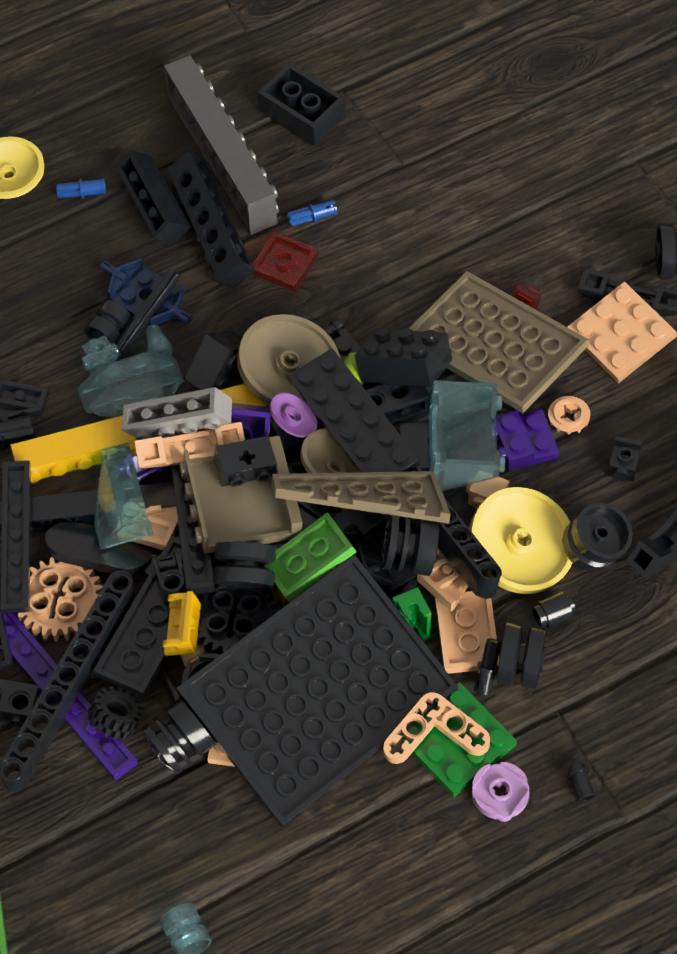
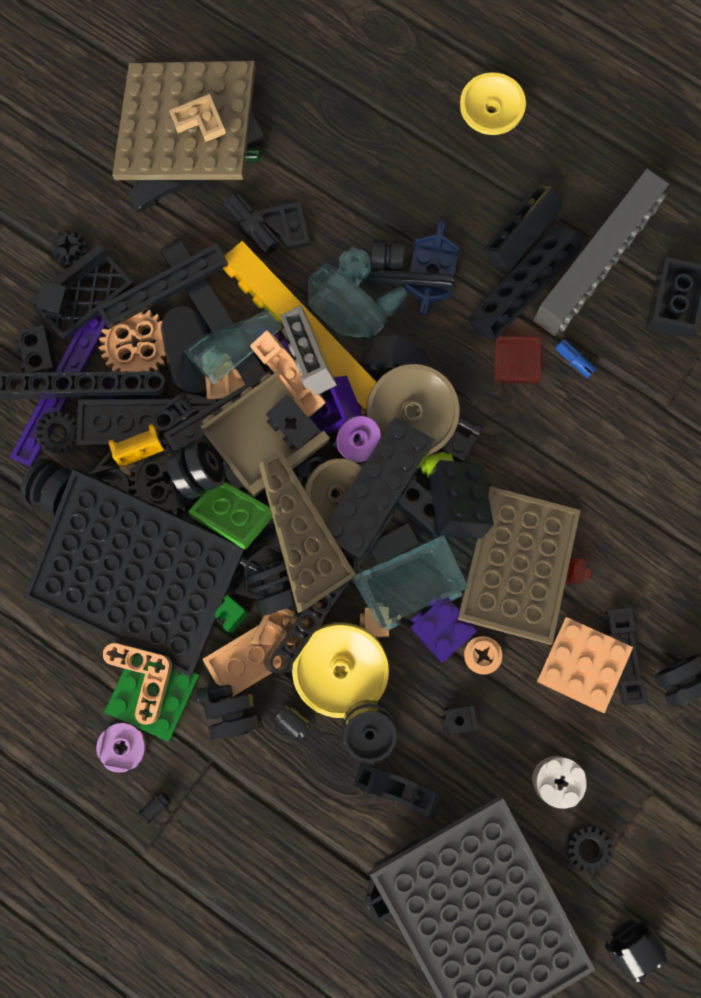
camera: 65 degrees right, 20 degrees up
blue axle [56,178,106,199] -> none

